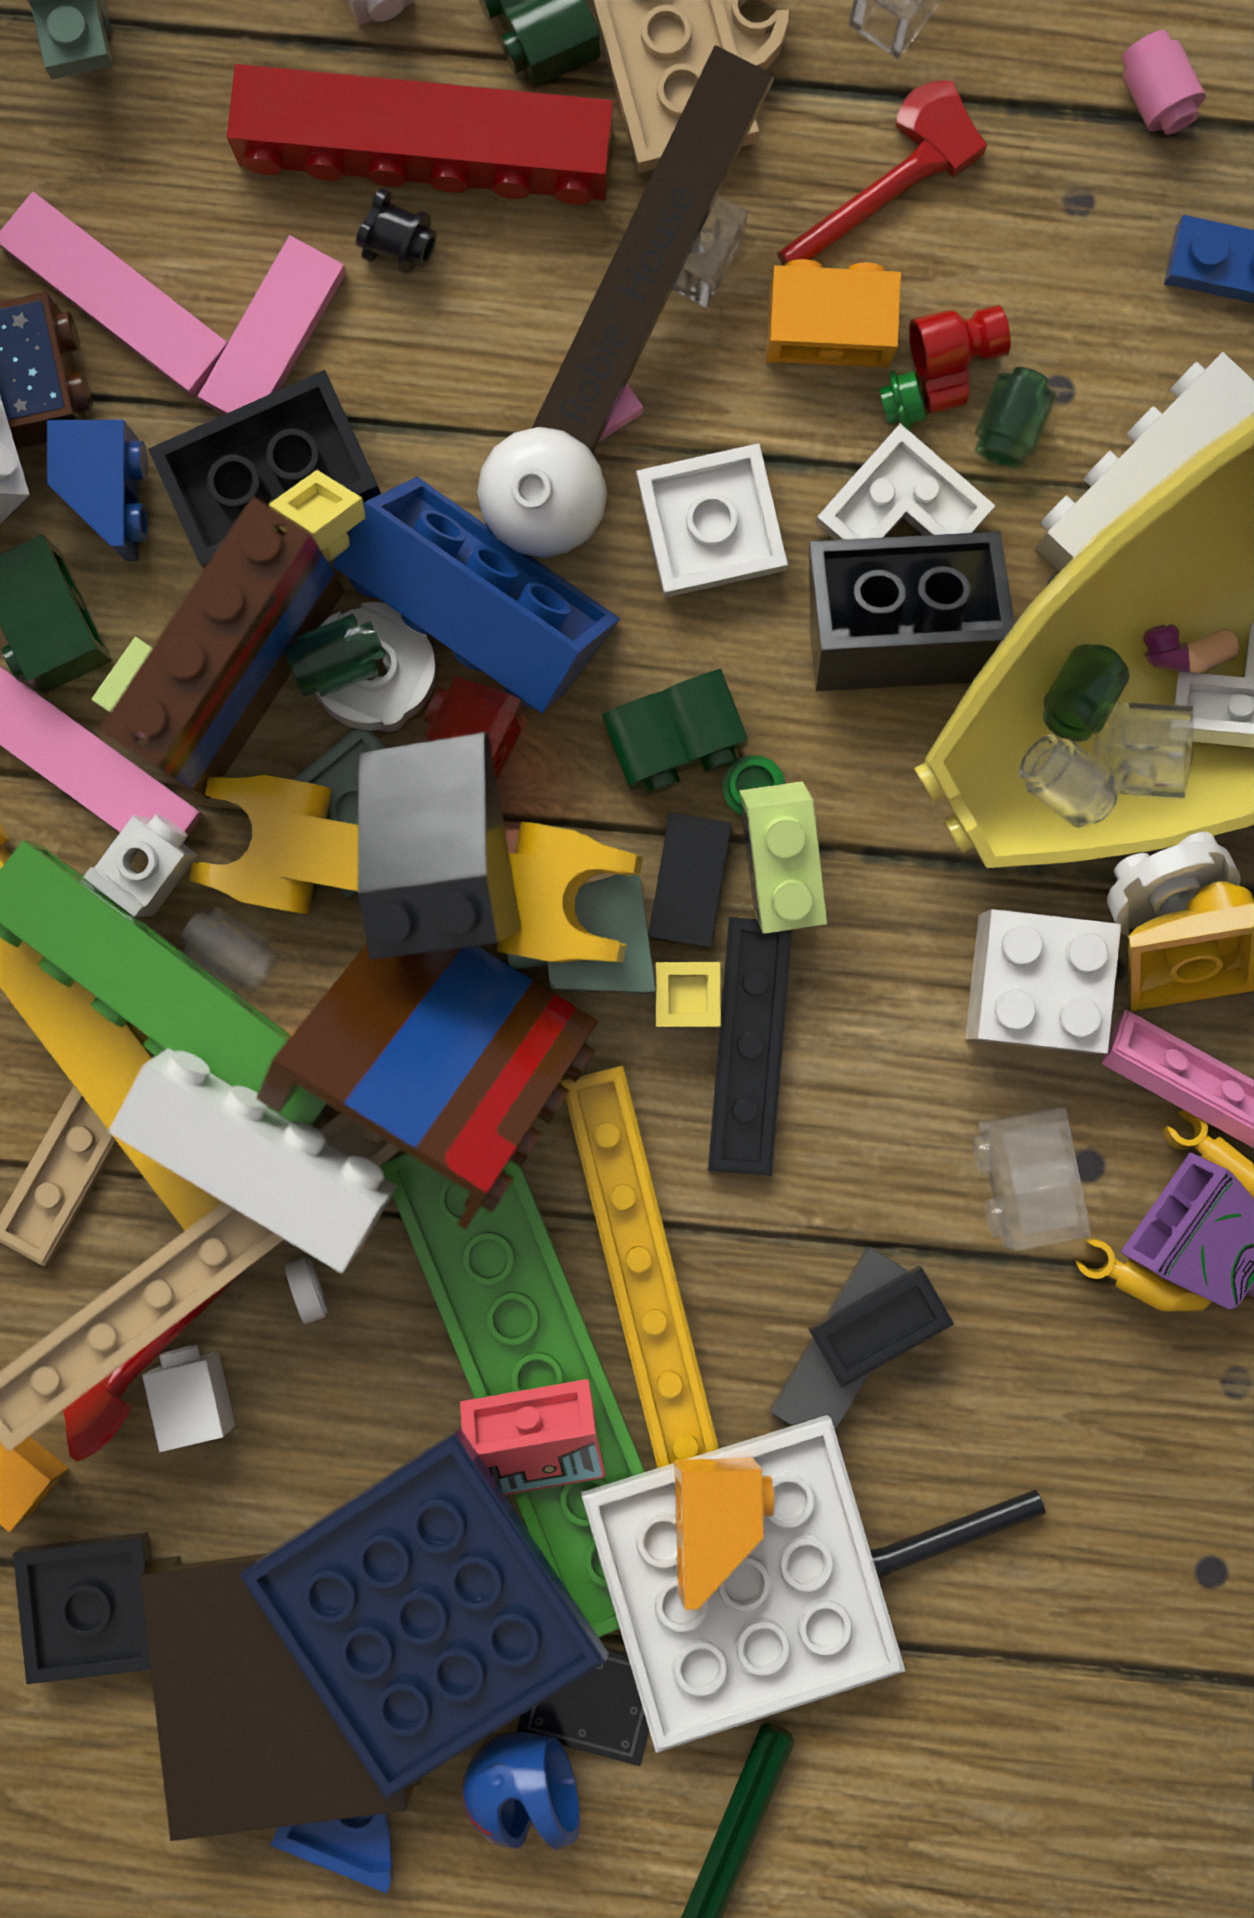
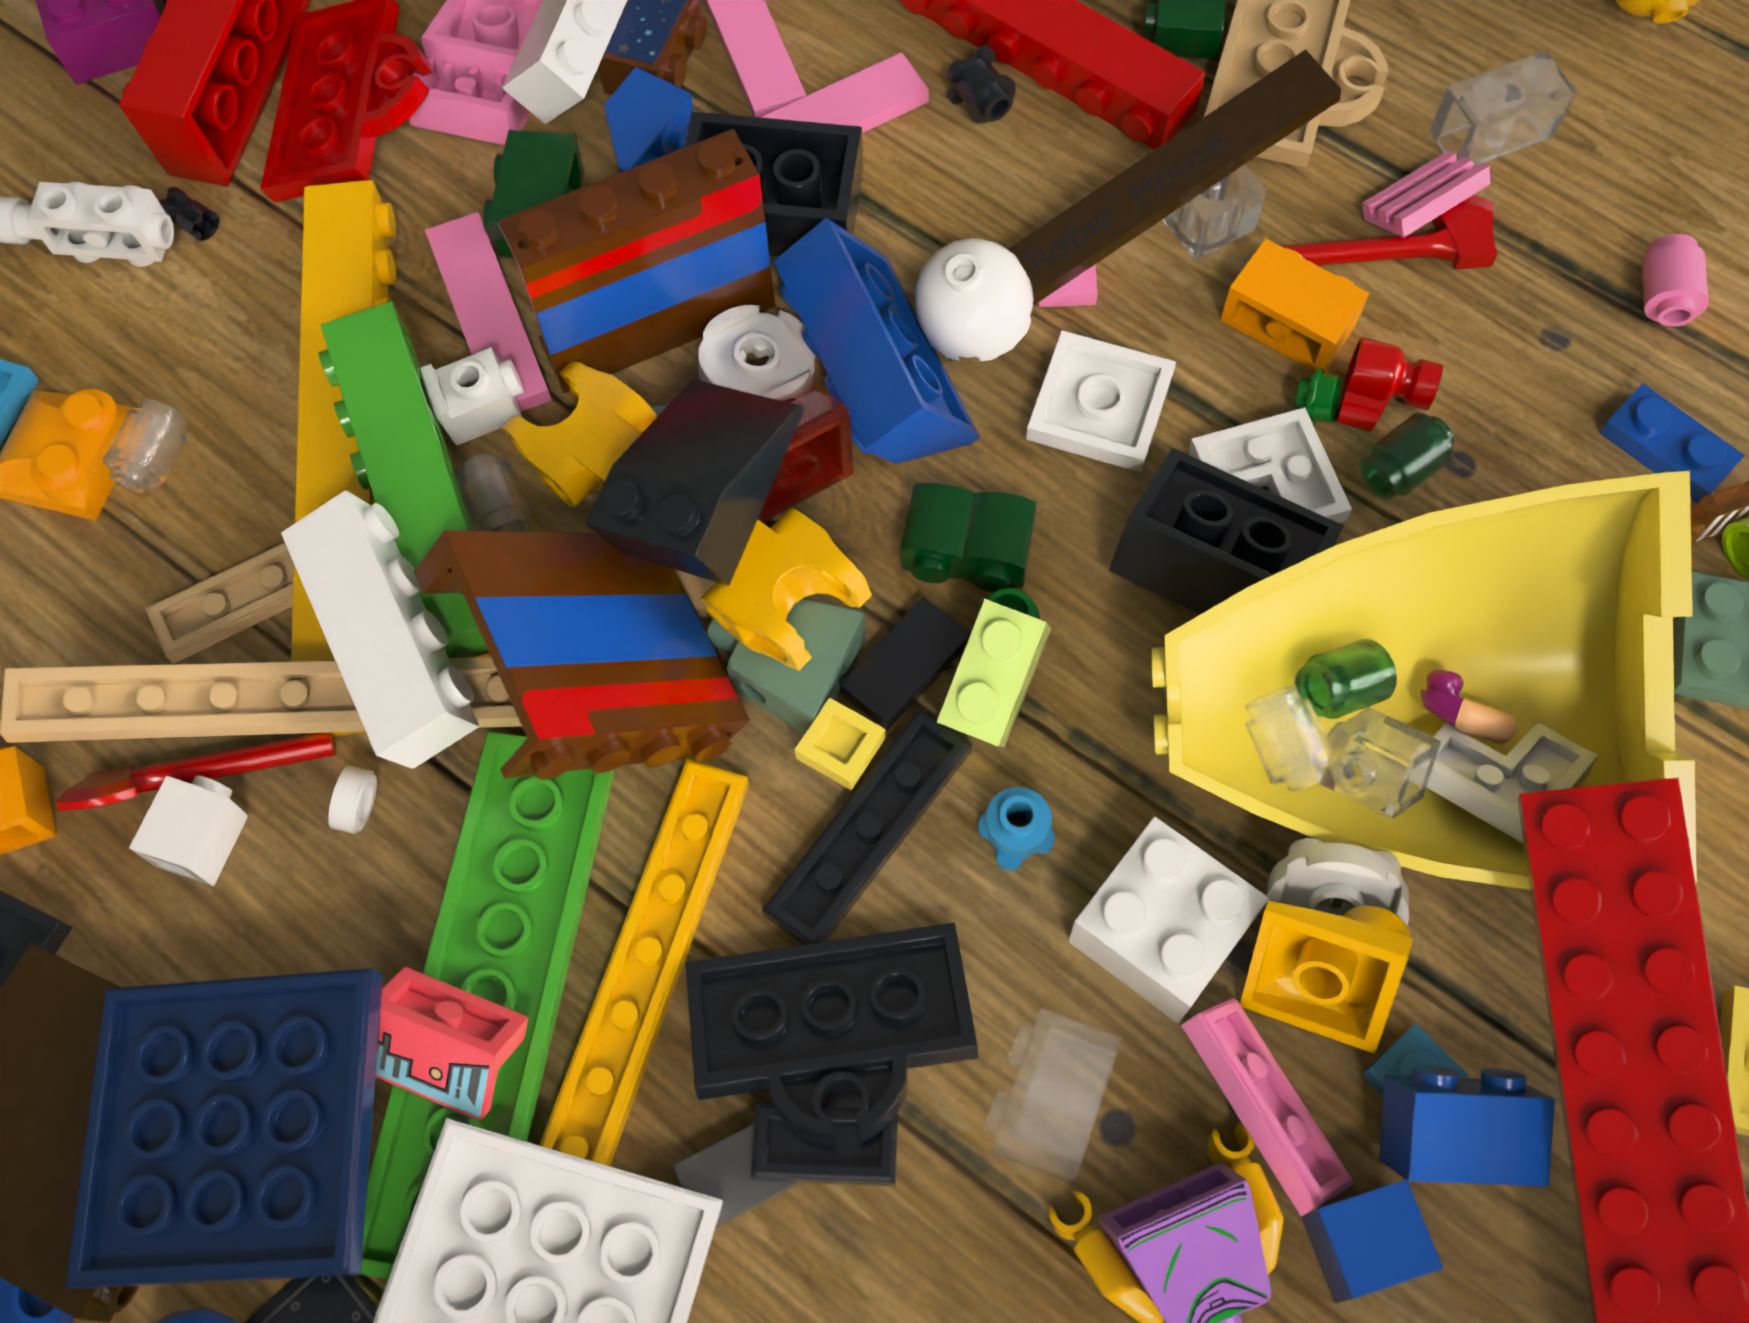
camera: 35 degrees right, 20 degrees down
light yellow tile [268,470,366,562] -> none
clear green brick [283,614,385,697] -> none
light orange slope [674,1457,774,1610] -> none
none -> black plate [685,923,978,1147]
none -> dark azure brick [978,787,1055,871]
none -> bright pink tile [1362,151,1491,237]

